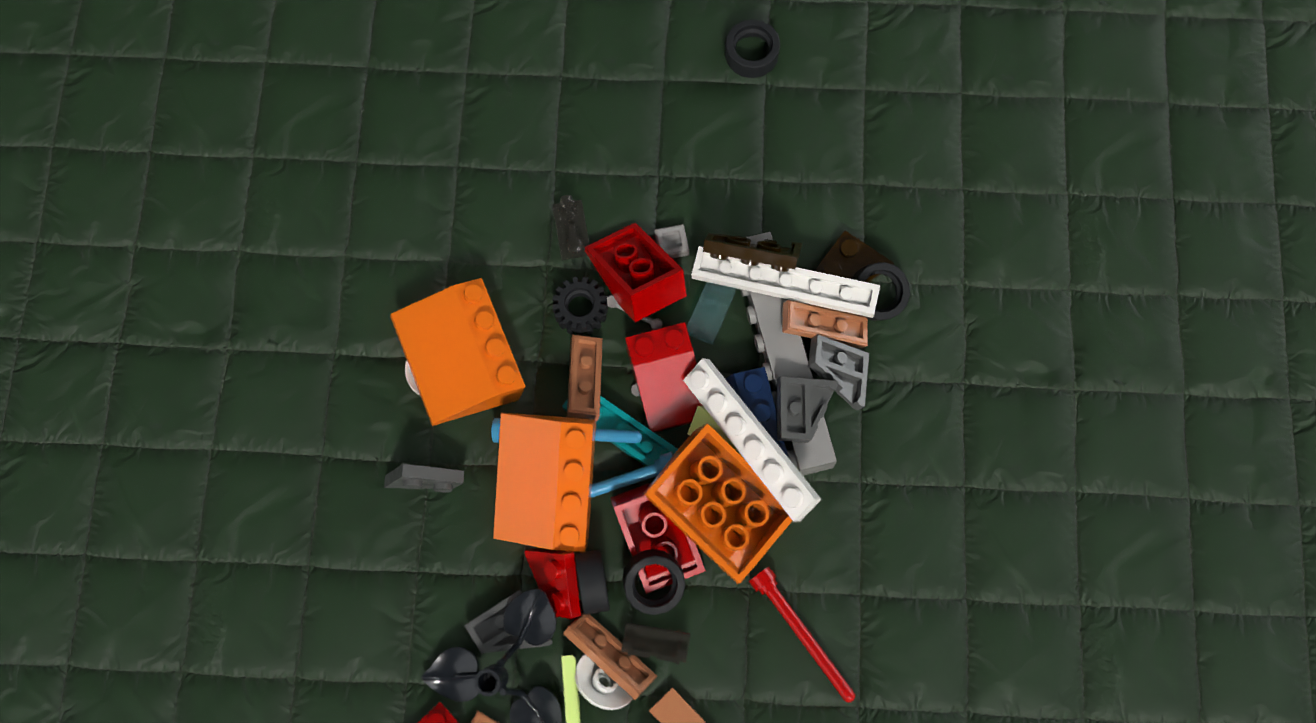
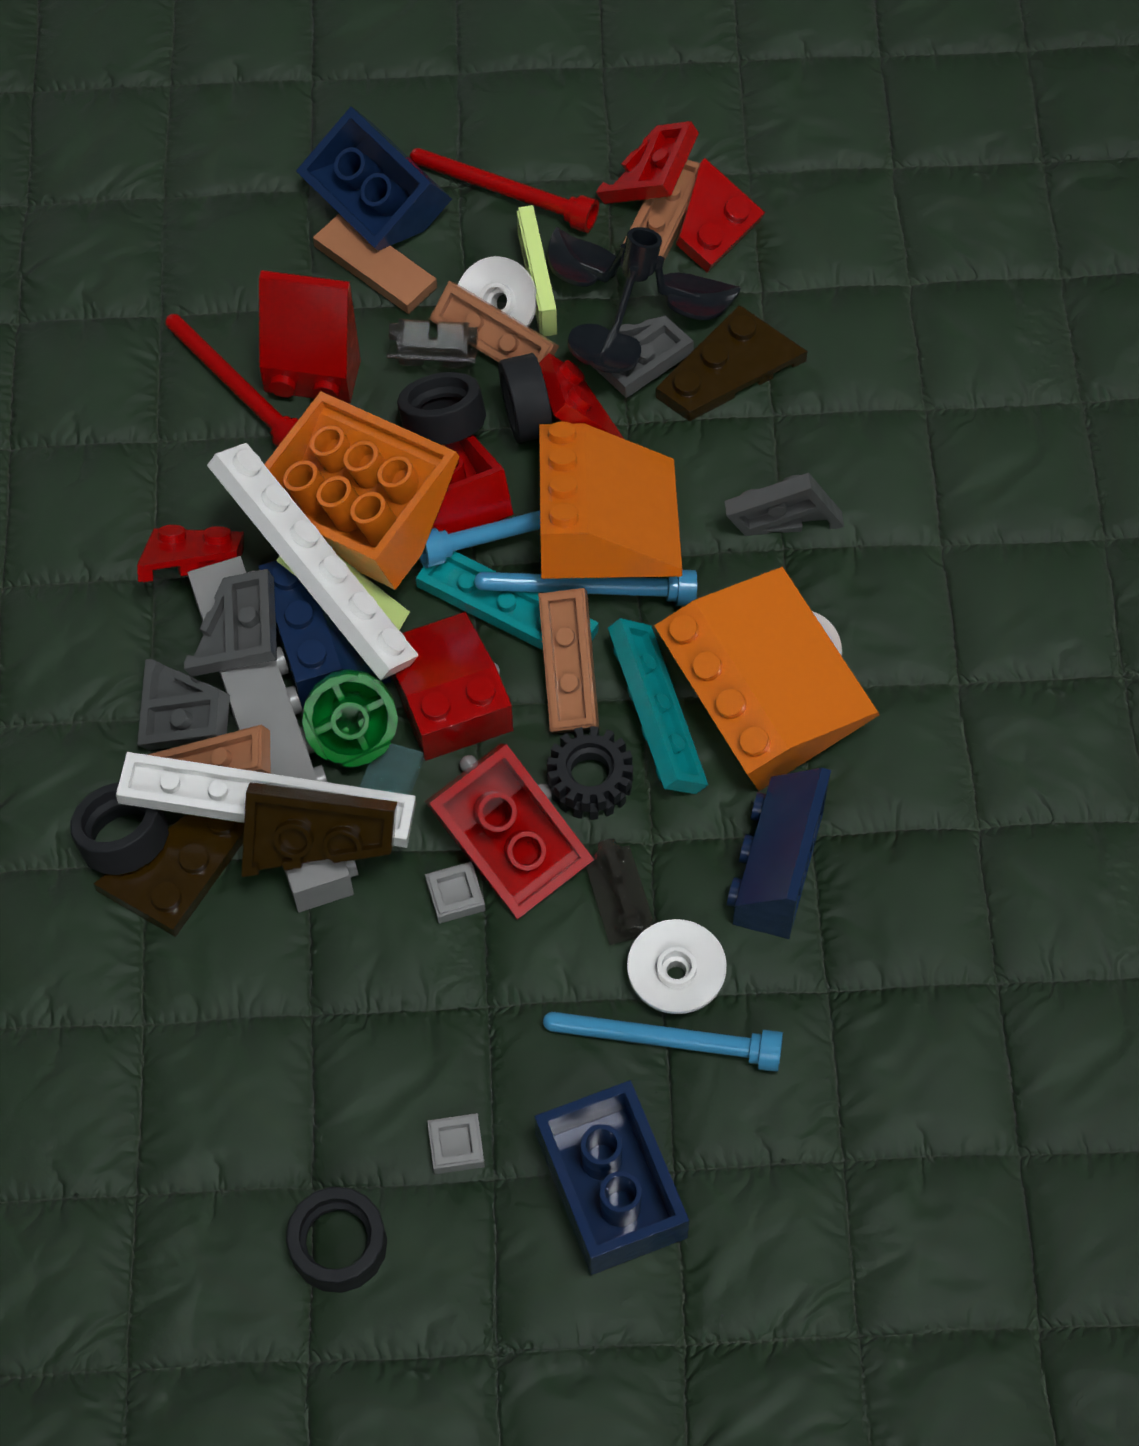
camera: 175 degrees right, 10 degrees down
none -> red wing [137,524,244,582]
none -> red slope [259,270,361,403]
none -> green cylinder [302,669,398,767]
none -> light grey tile [427,1113,485,1174]
none -> dark blue brick [534,1080,689,1275]
none -> dark azure piece [543,1012,783,1072]
none -> teal plate [608,618,709,794]
none -> white dish [627,919,727,1014]
none -> dark brown wing [656,305,808,422]
none -> dark blue slope [727,768,831,939]

